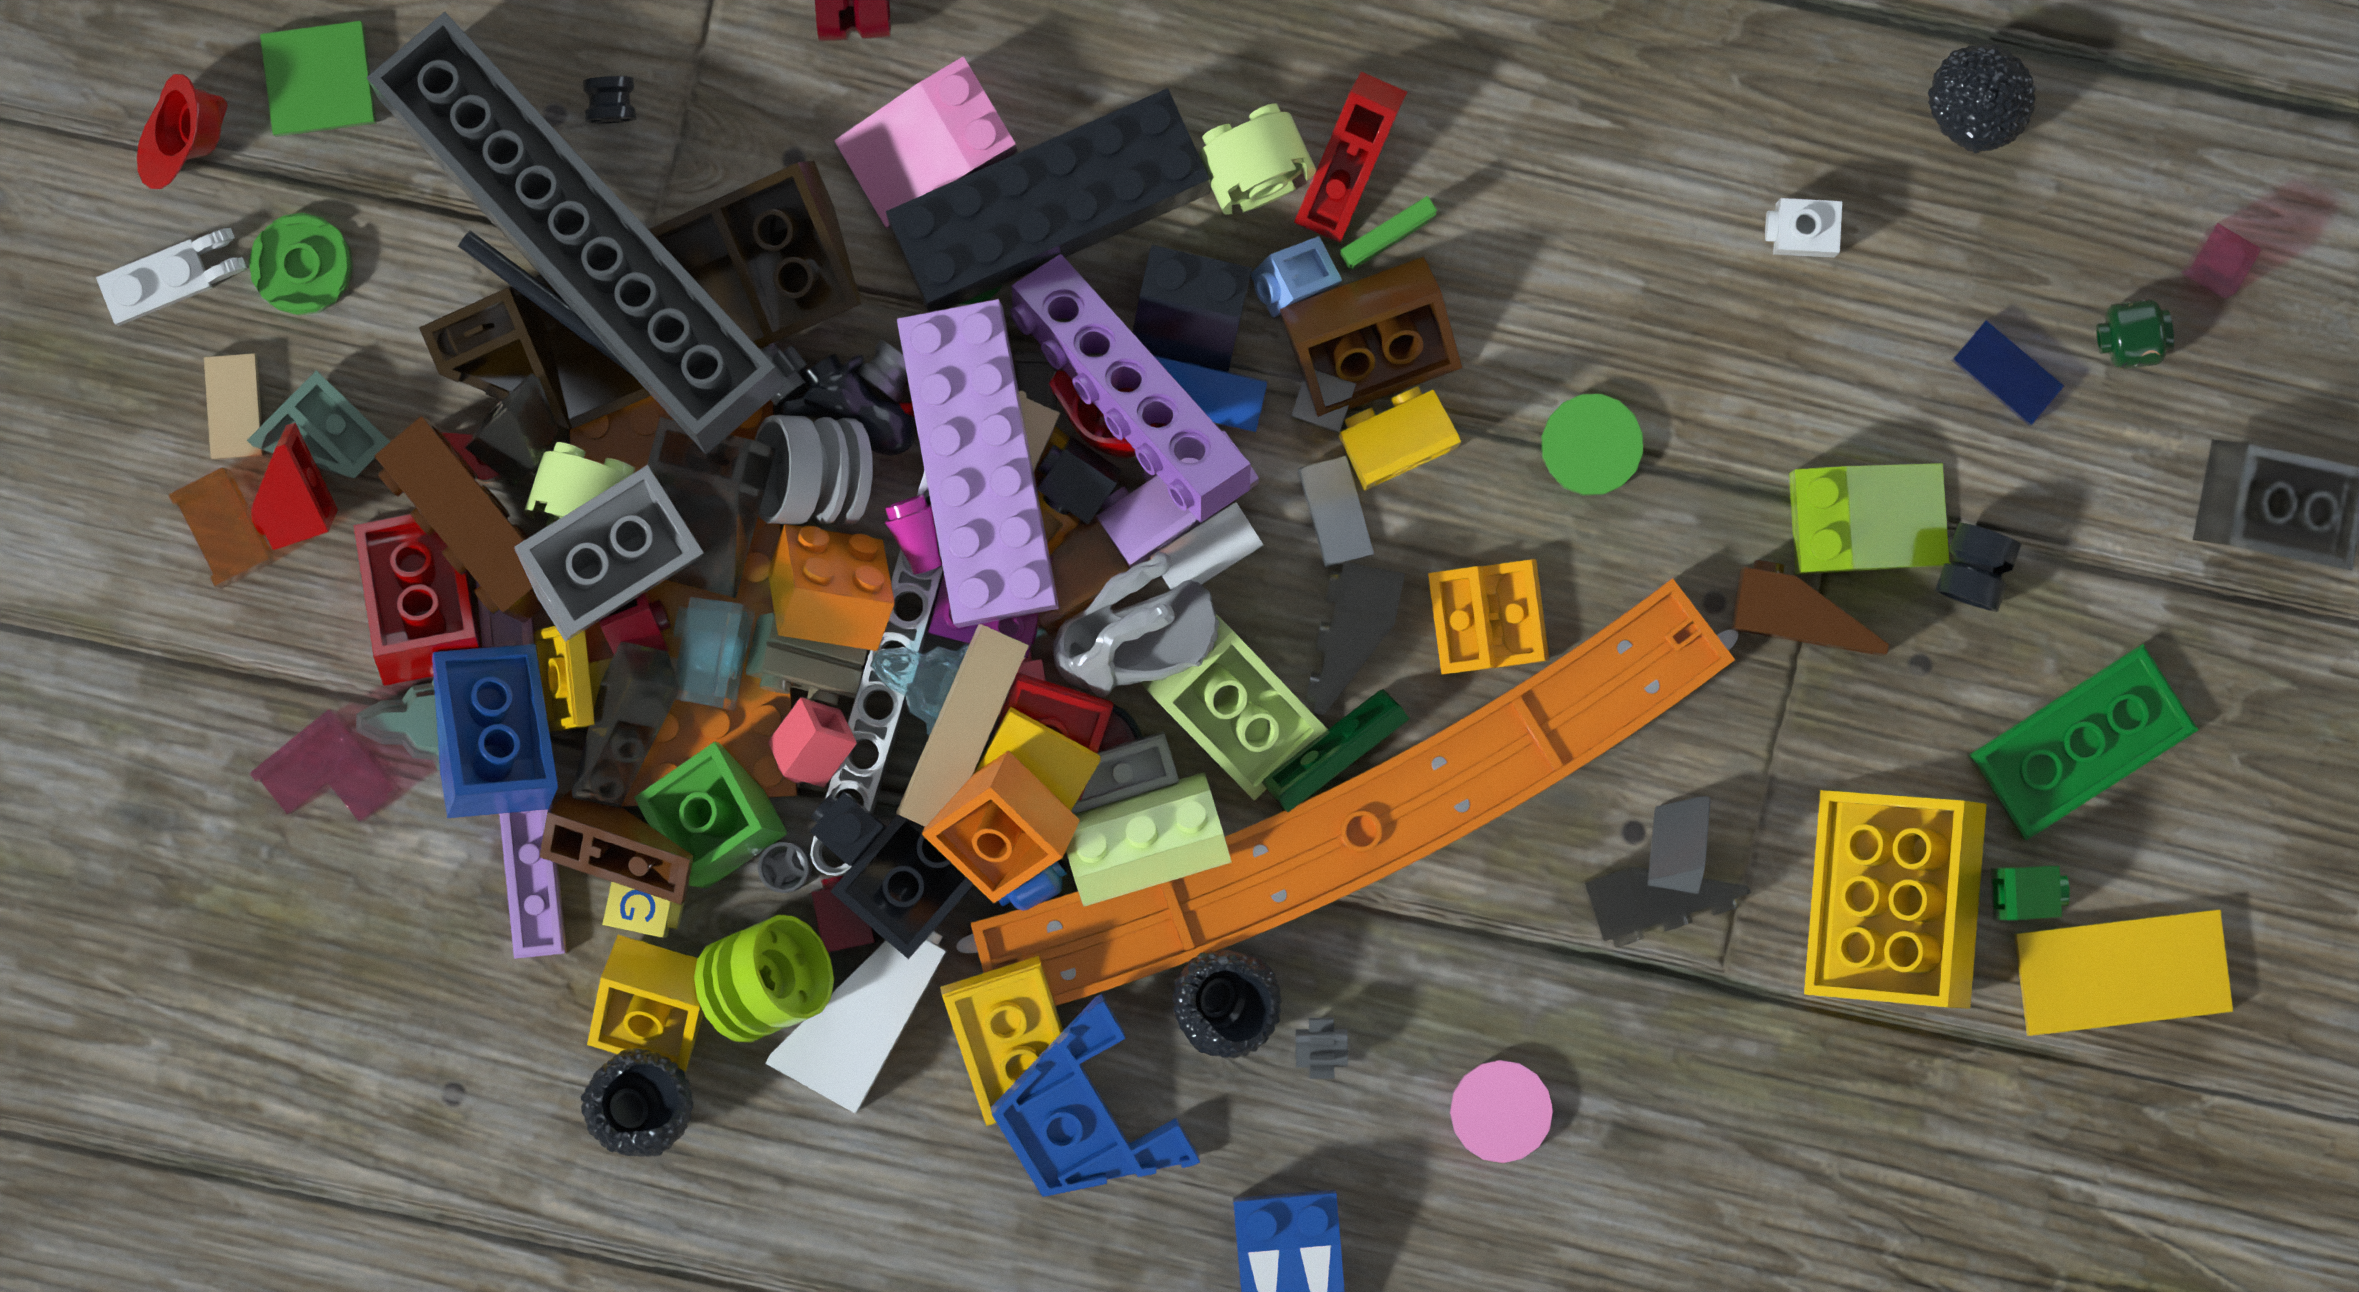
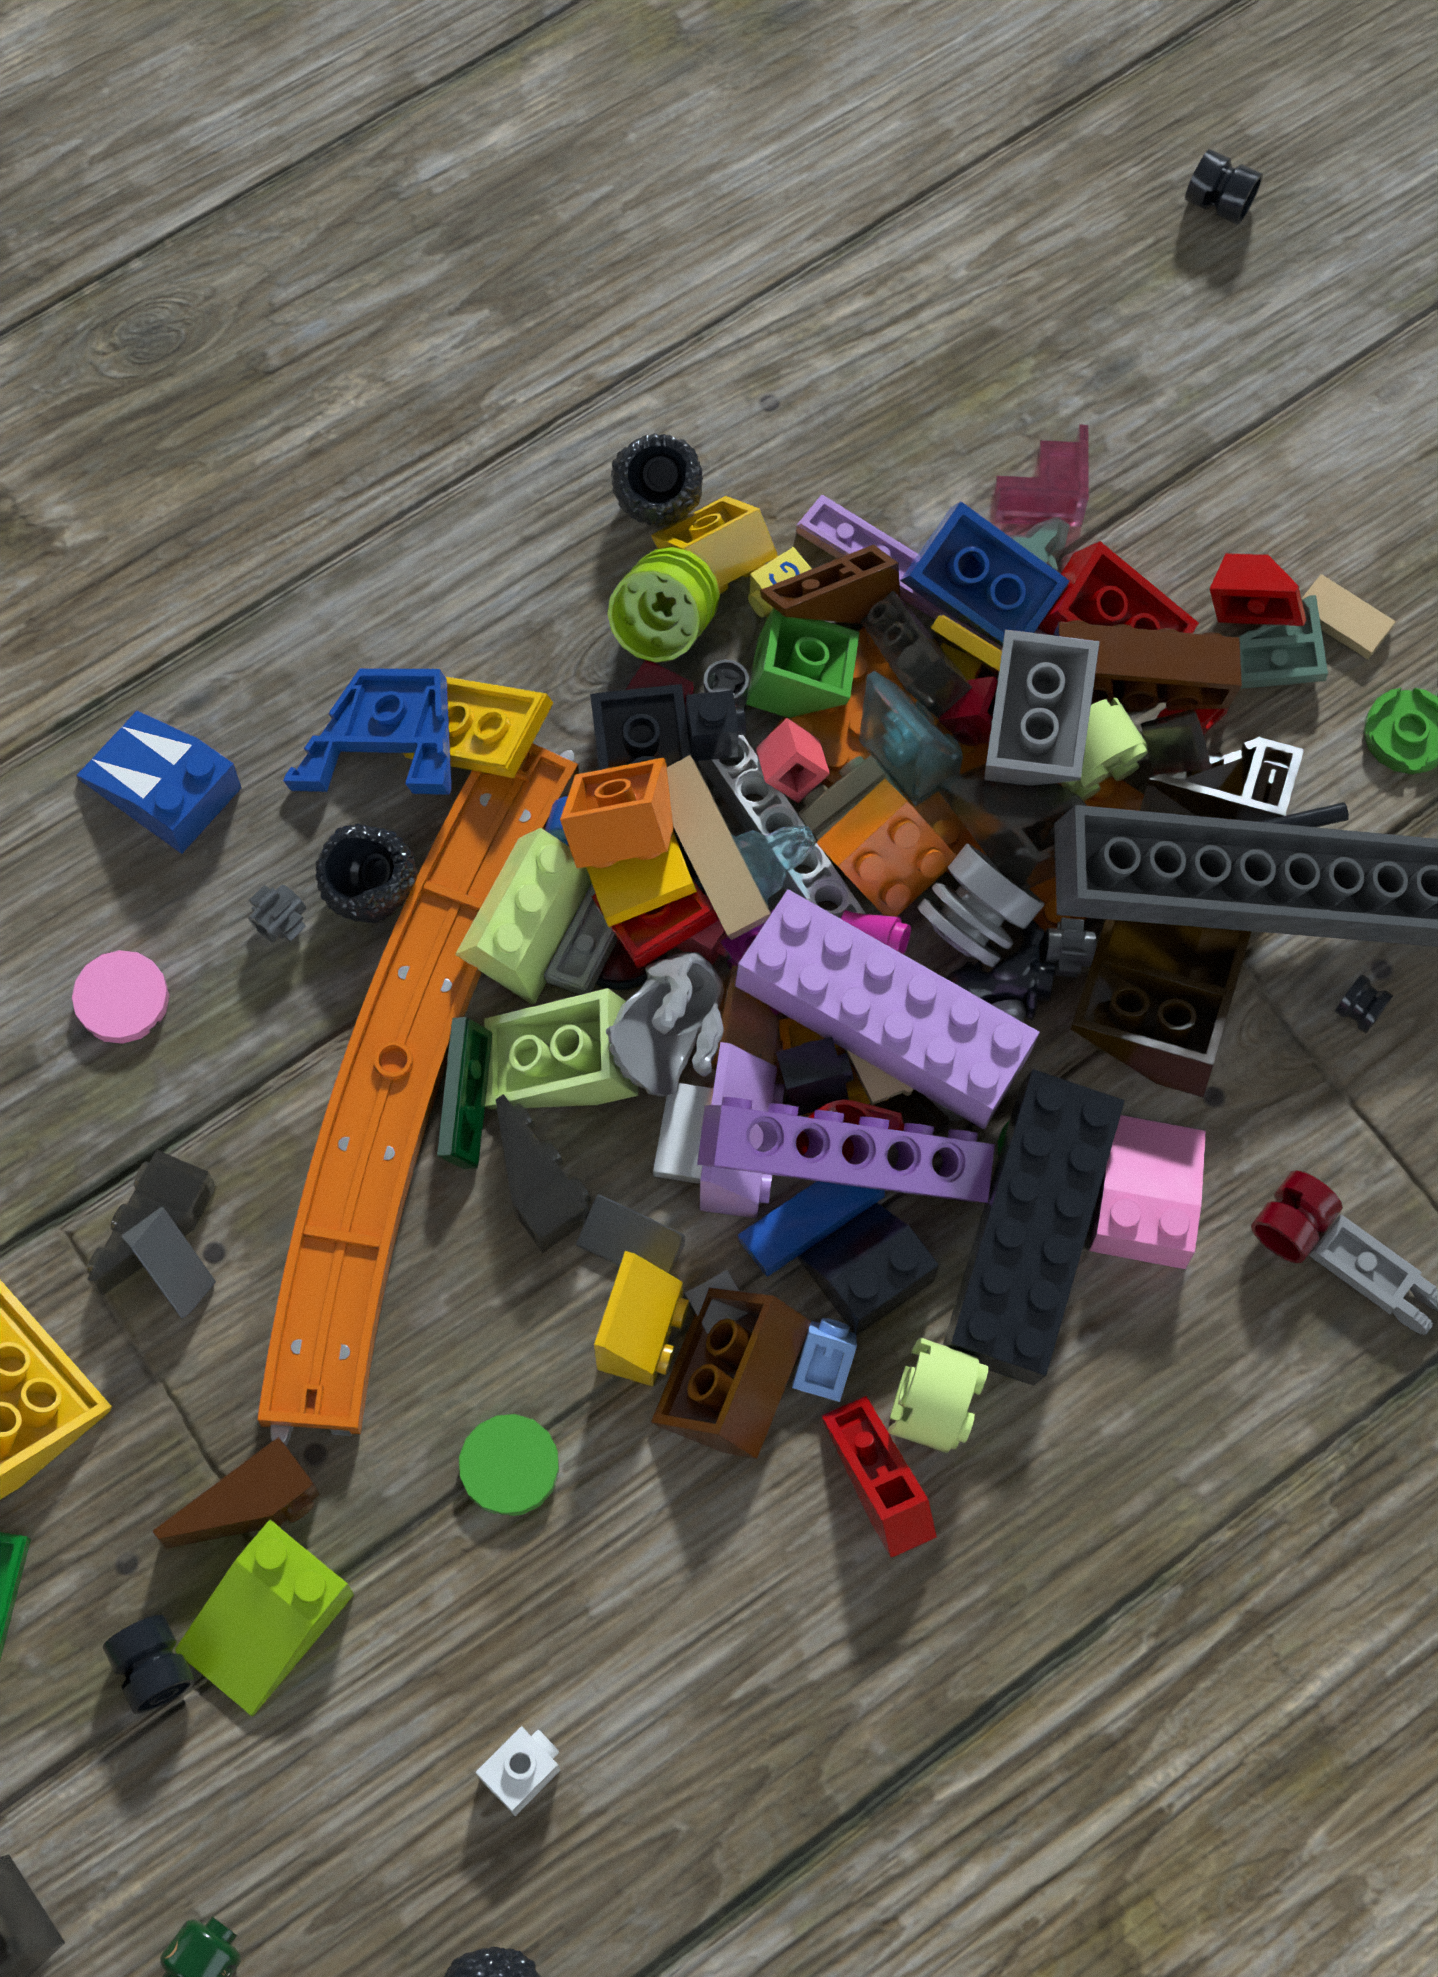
camera: 125 degrees right, 20 degrees down
clear orange panel [168,467,276,589] -> none
white slope [766,931,948,1113] -> none
bright green tile [1340,196,1437,270] -> none
light orange slope [1428,559,1550,675] -> none
clear blue tile [1951,320,2064,426] -> none

